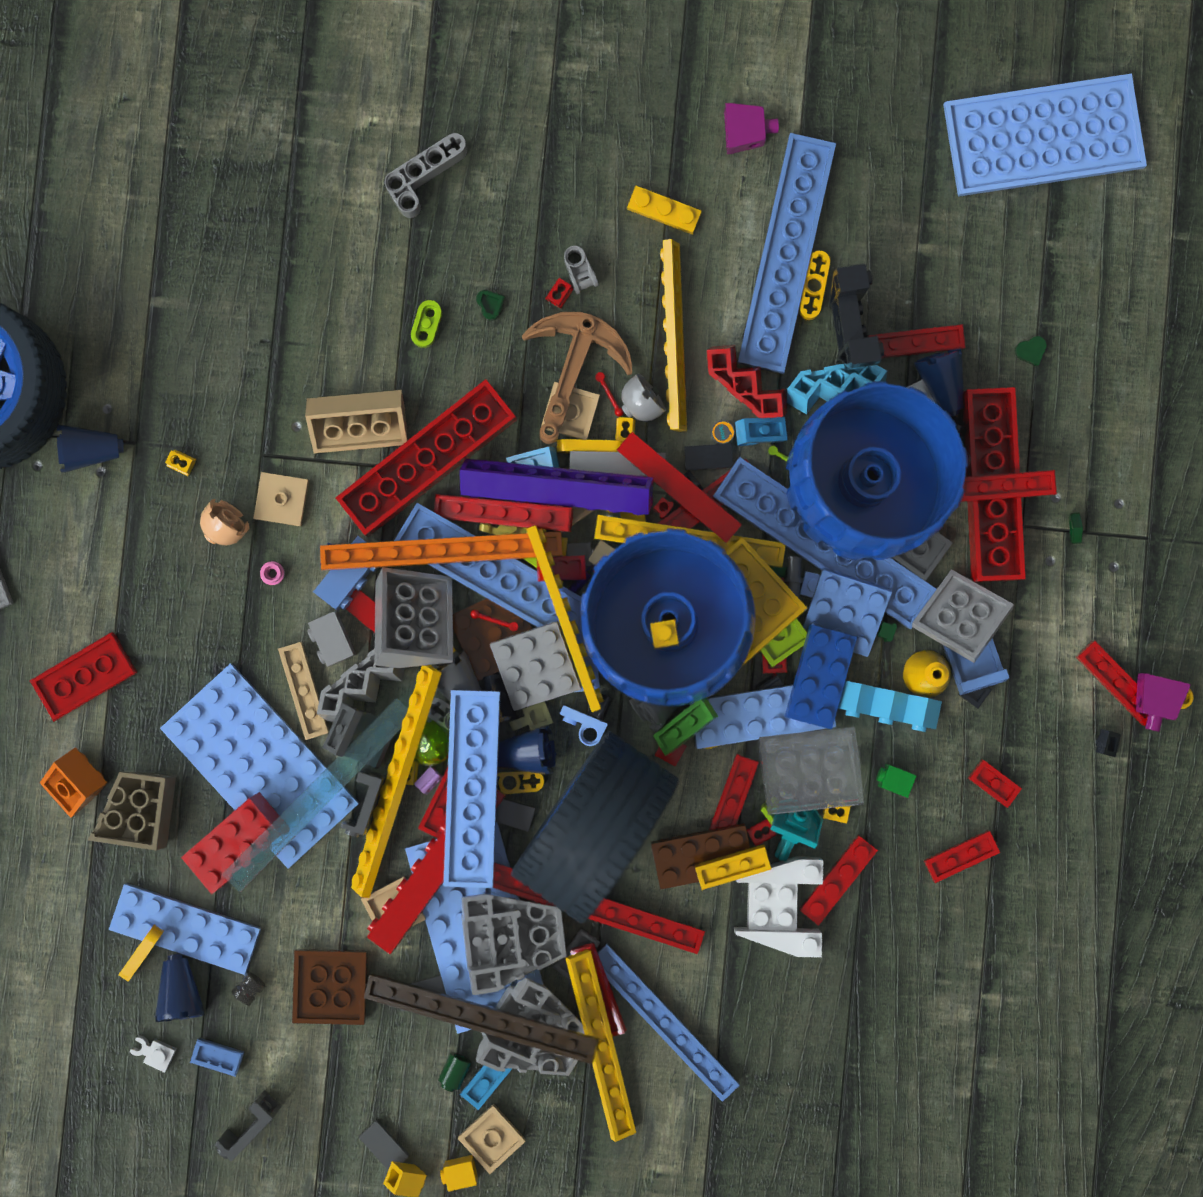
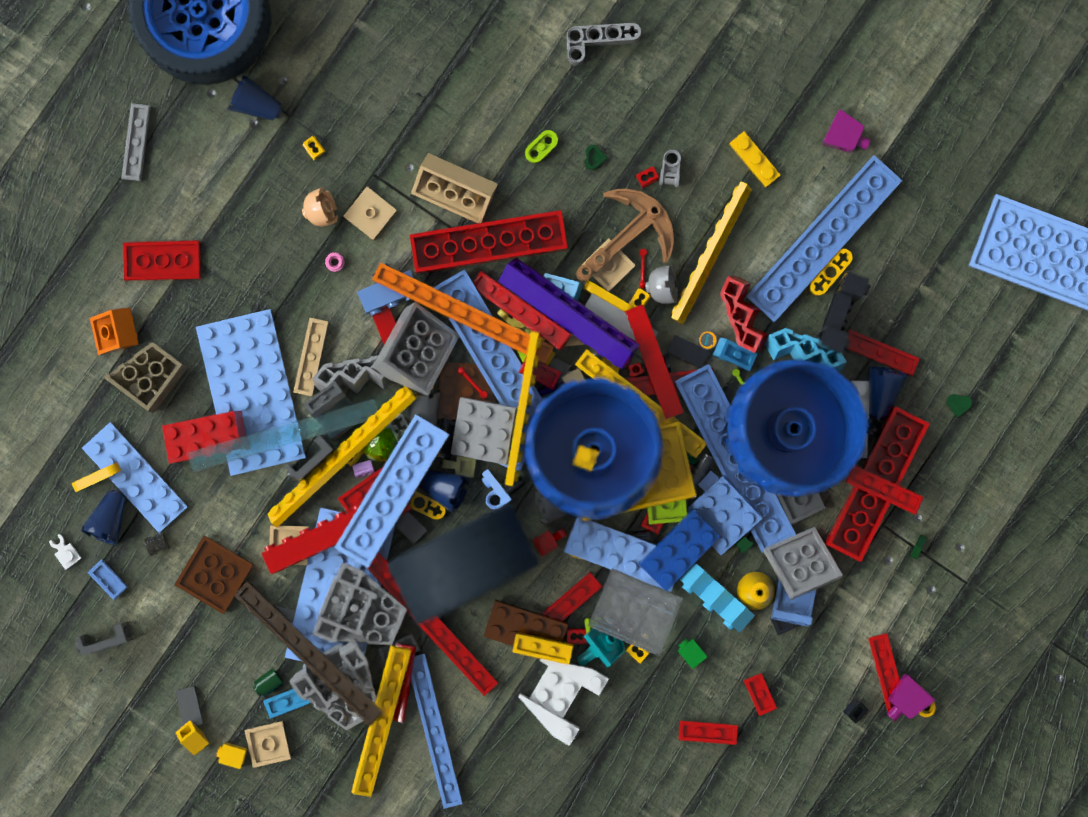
camera: 25 degrees right, 0 degrees up
light grey brick [307,611,357,667] -> none
bright green plate [653,698,718,756] -> none
red plate [799,835,878,926] -> none

